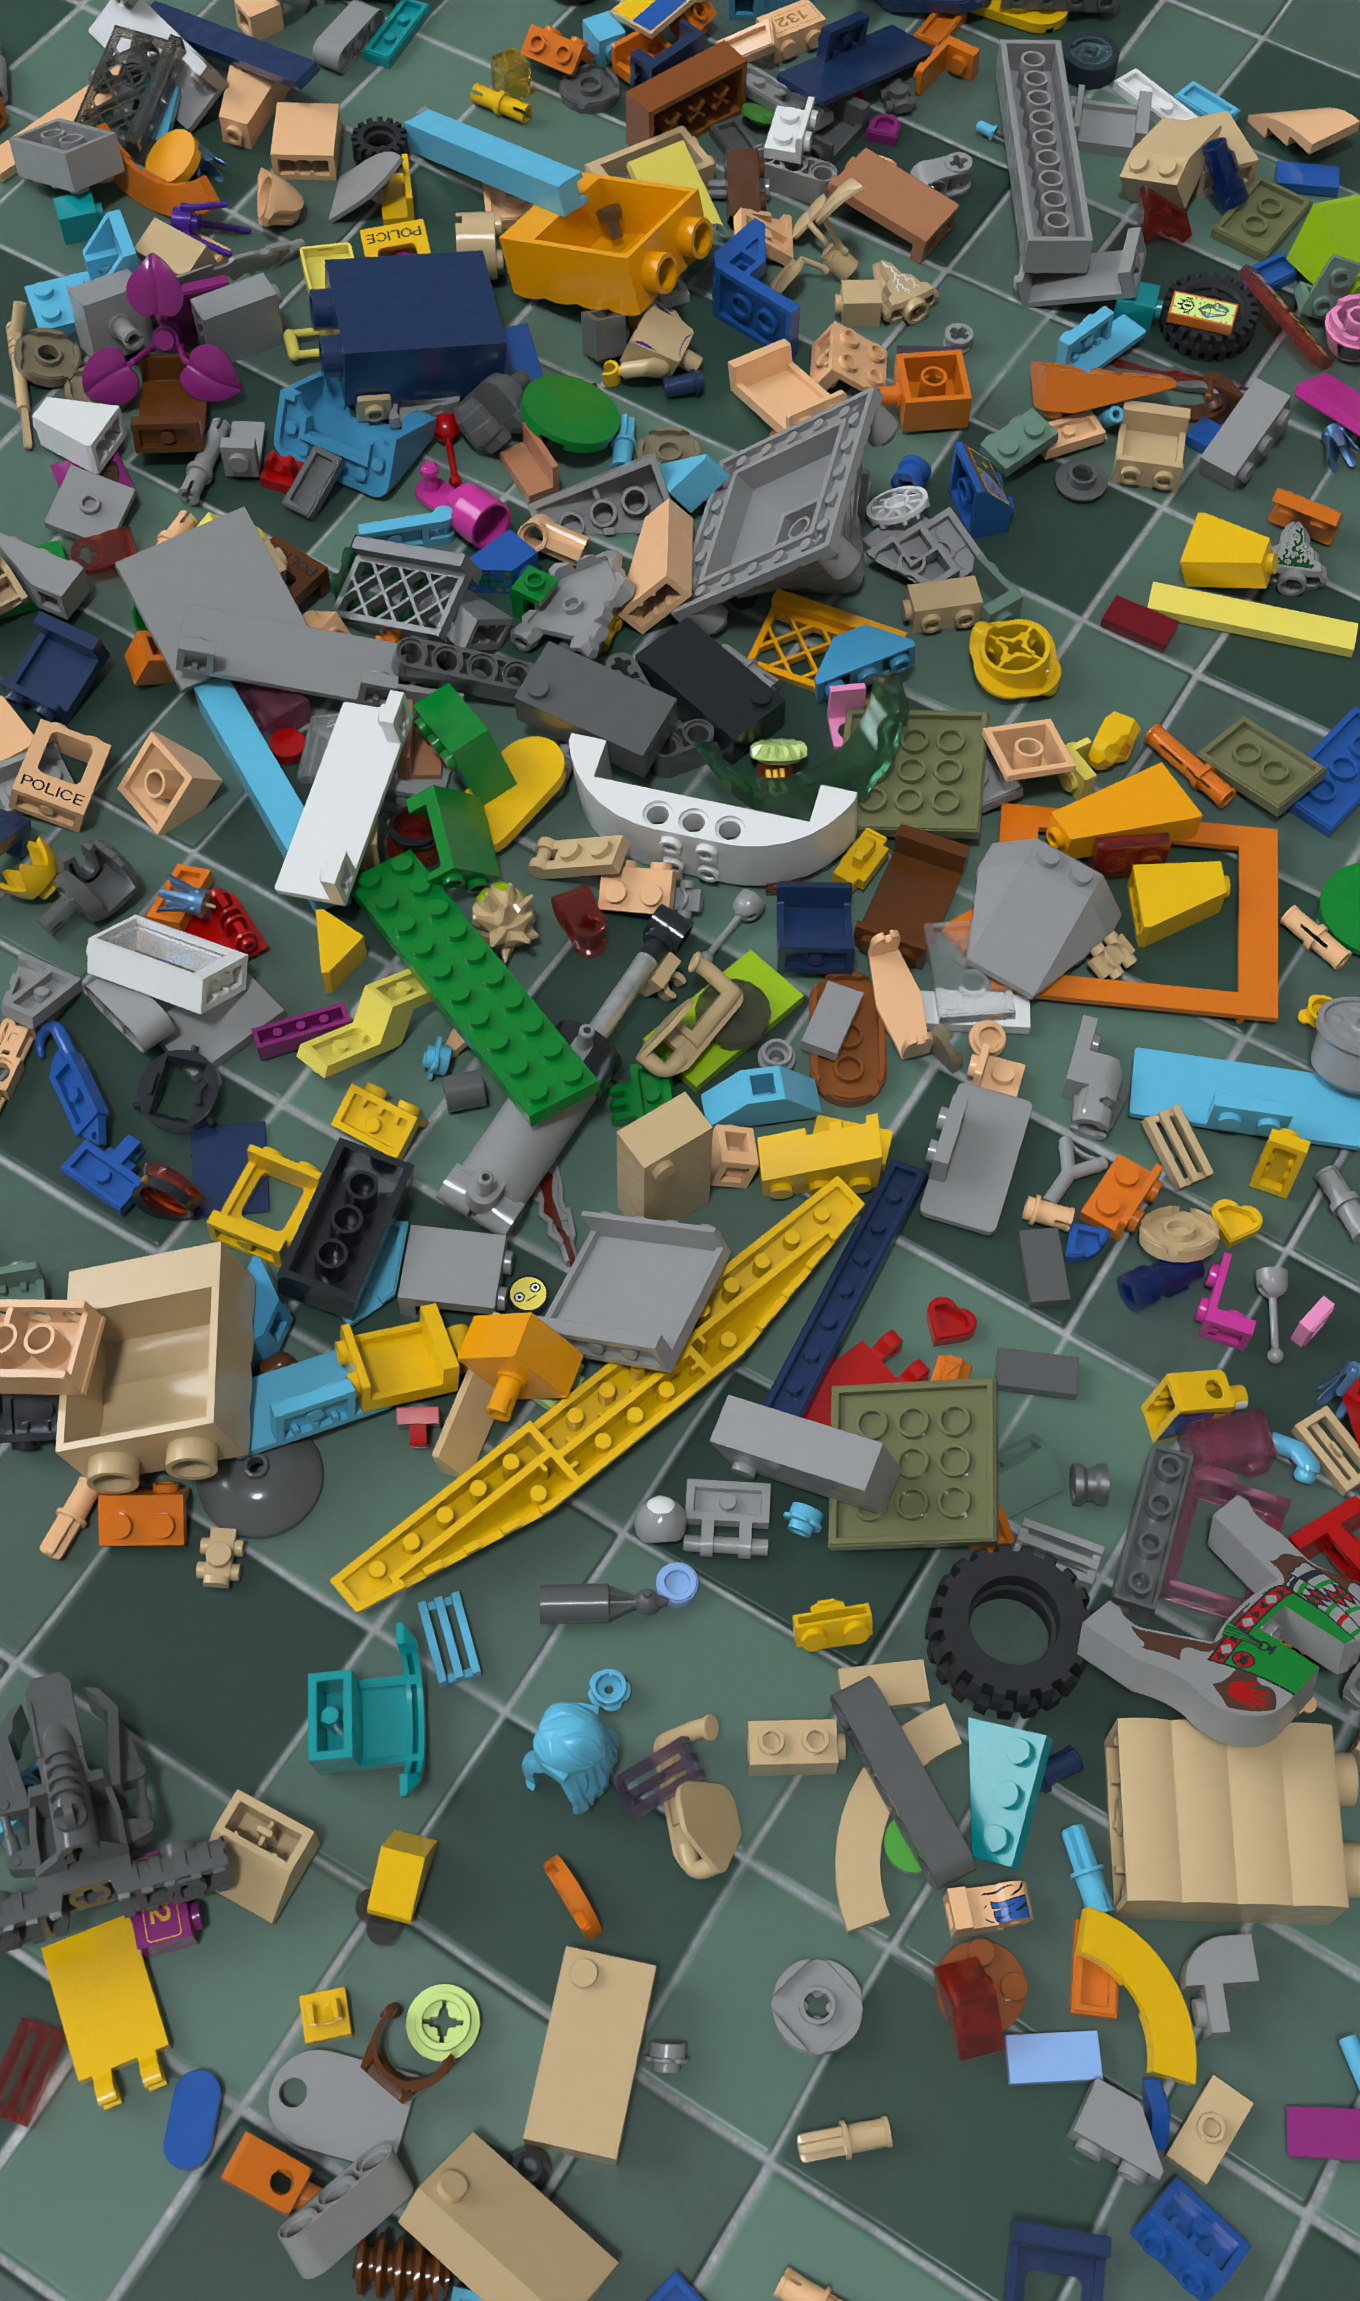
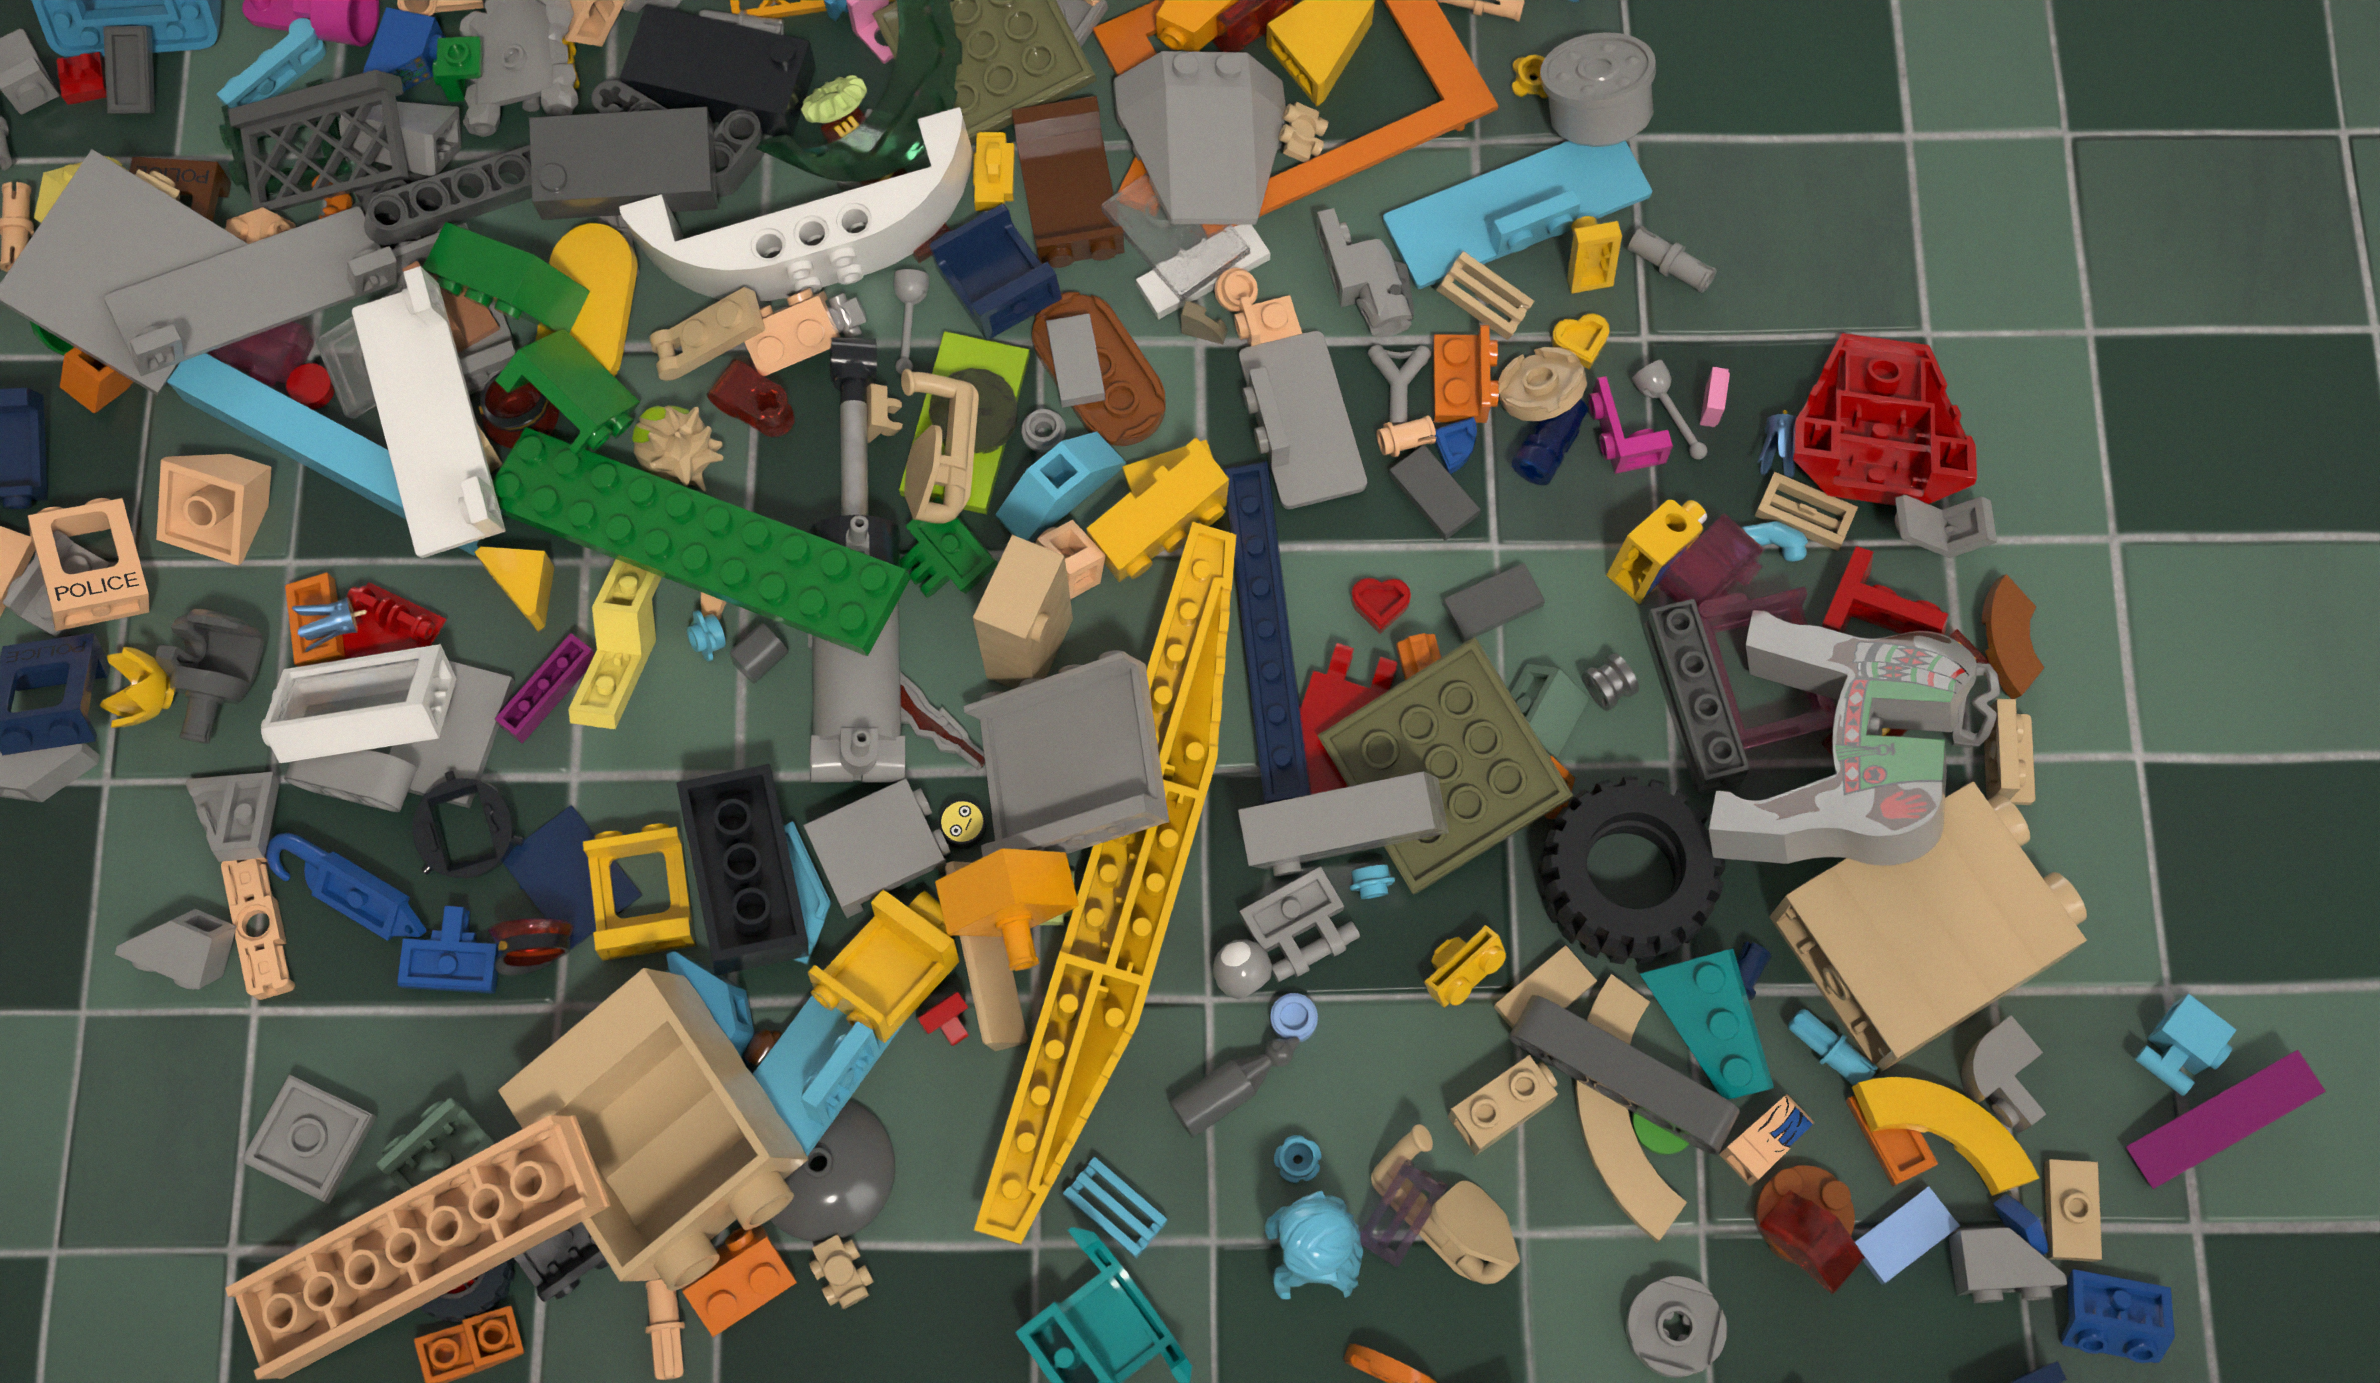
camera: 30 degrees left, 10 degrees up
yellow bracket [331,1081,428,1160] -> none
light nougat piece [867,930,934,1060] -> none
light grey tile [1013,1517,1105,1590] -> none

